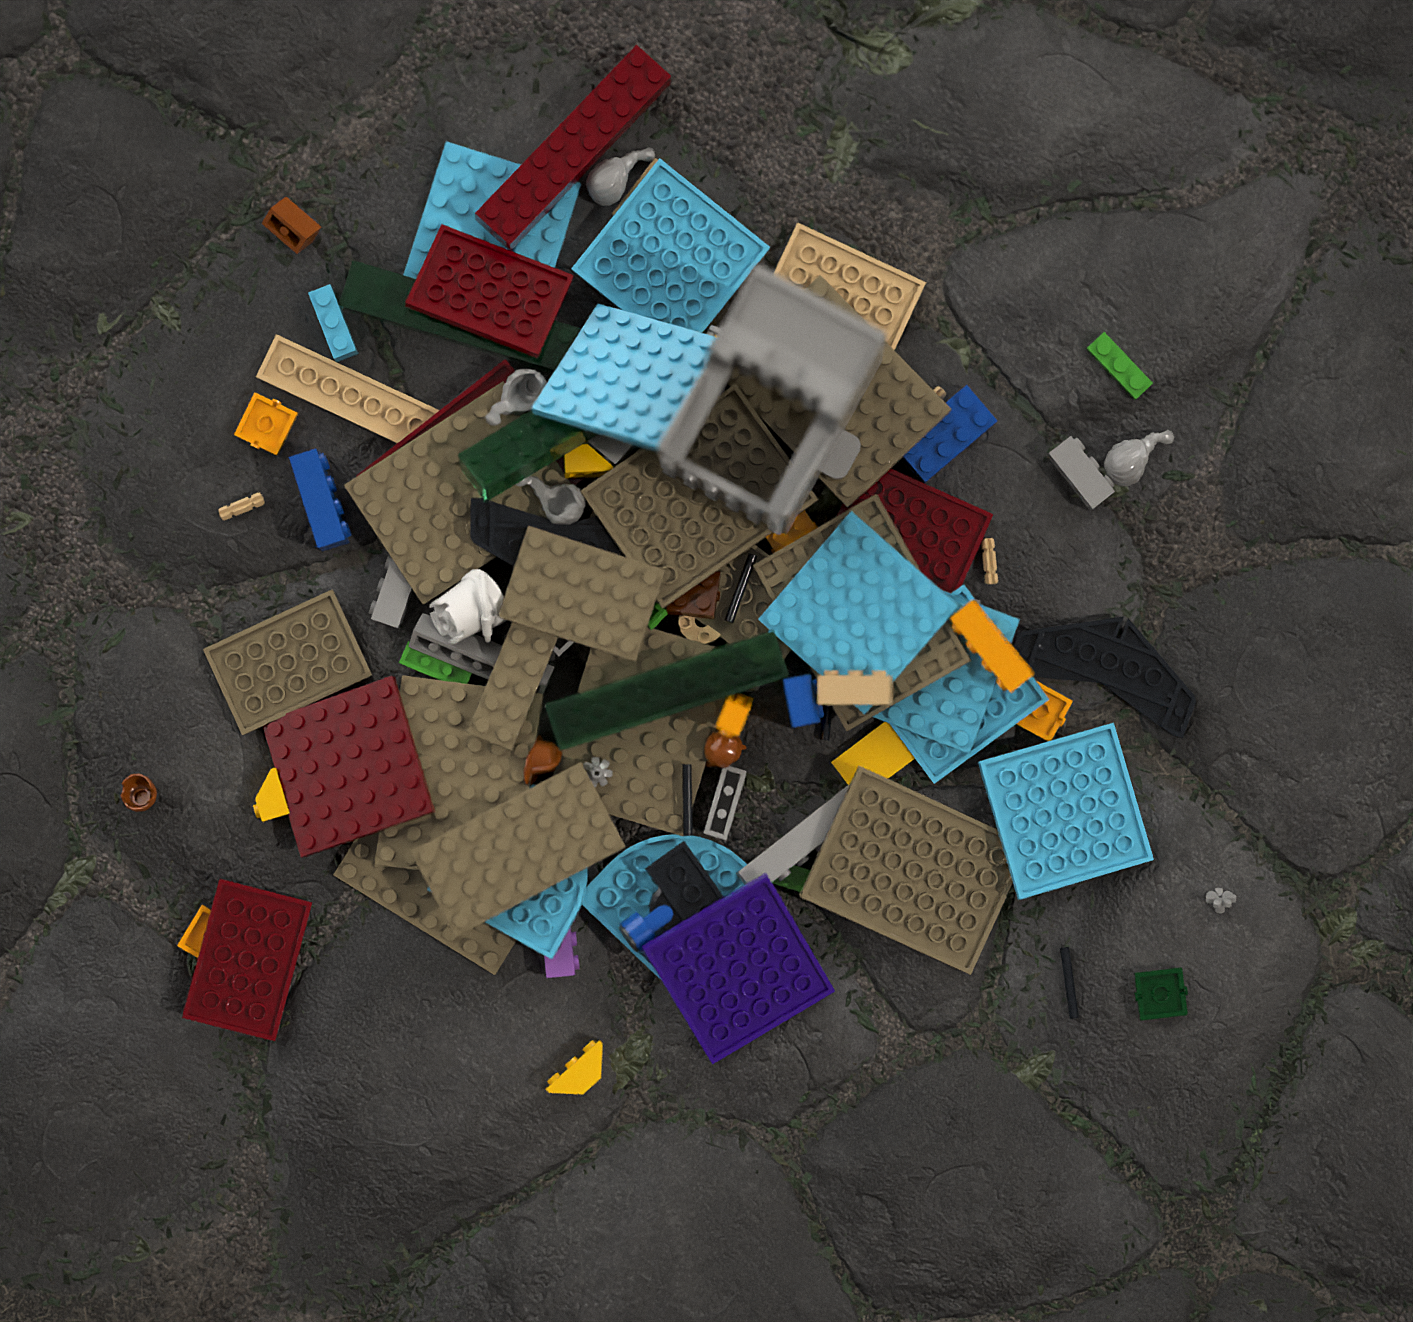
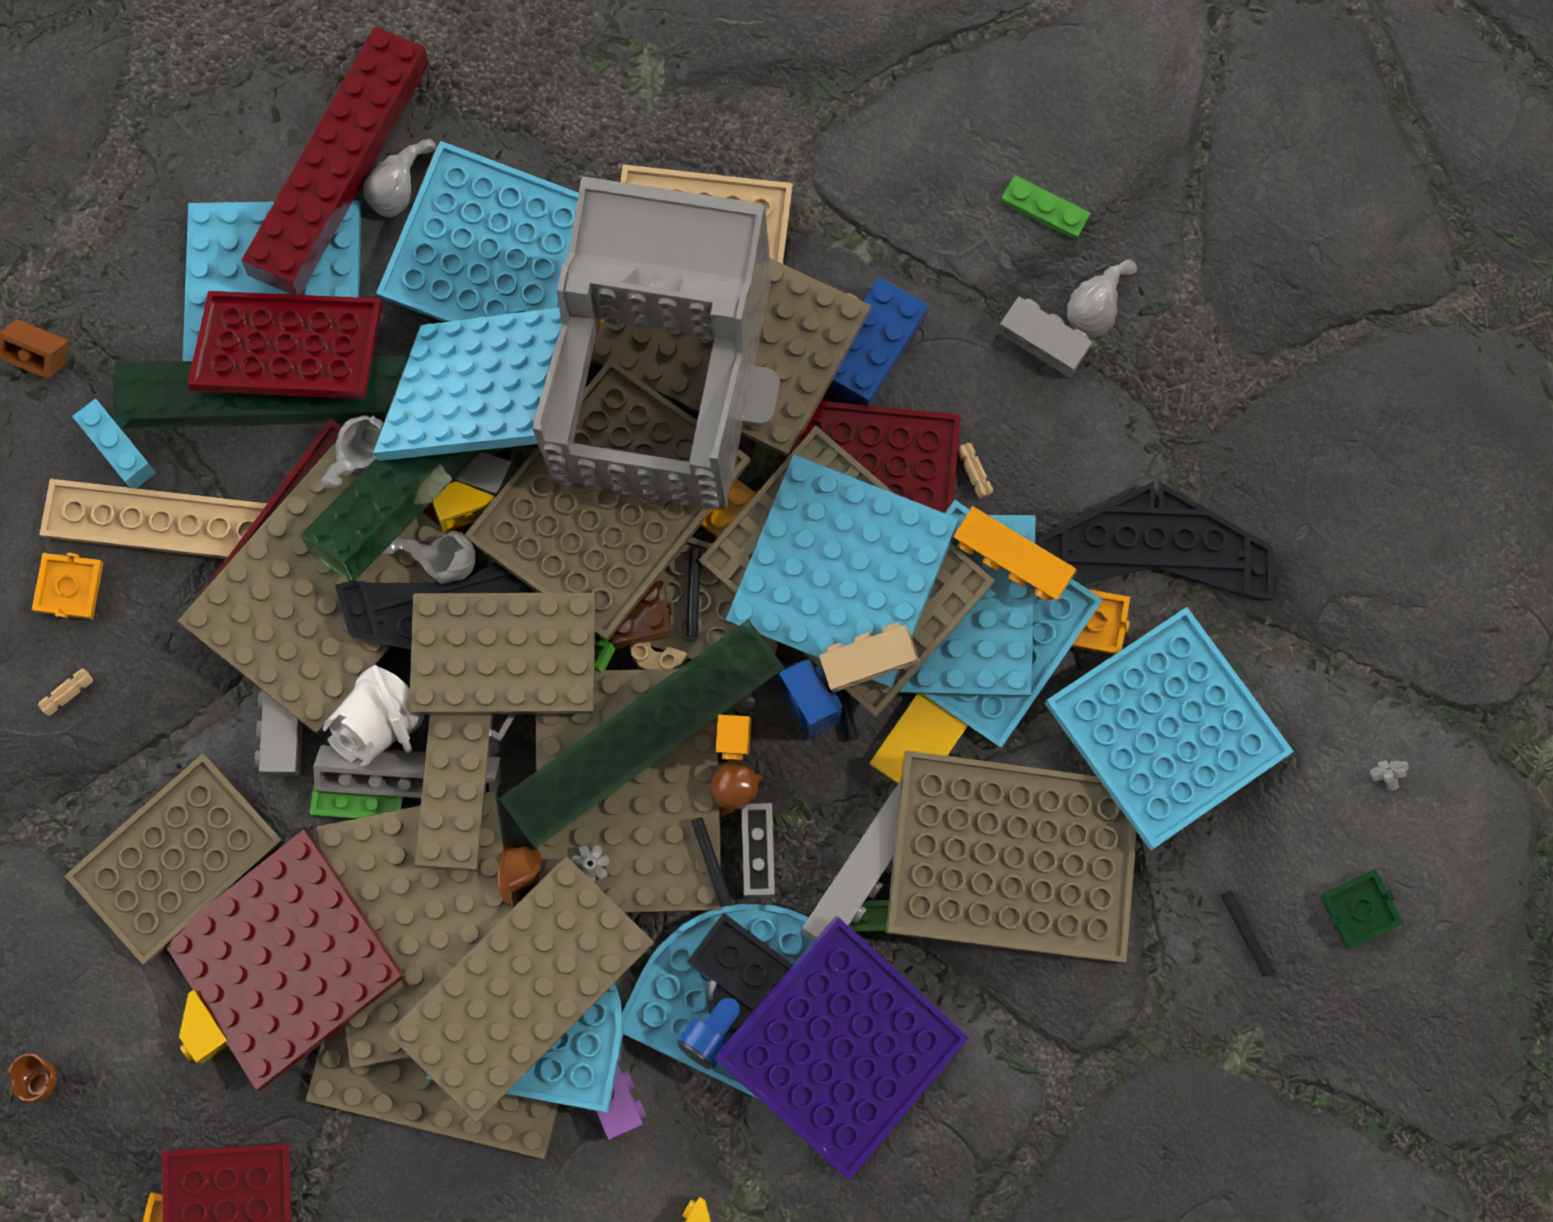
camera: 15 degrees left, 10 degrees down
blue brick [289,449,352,552] -> none

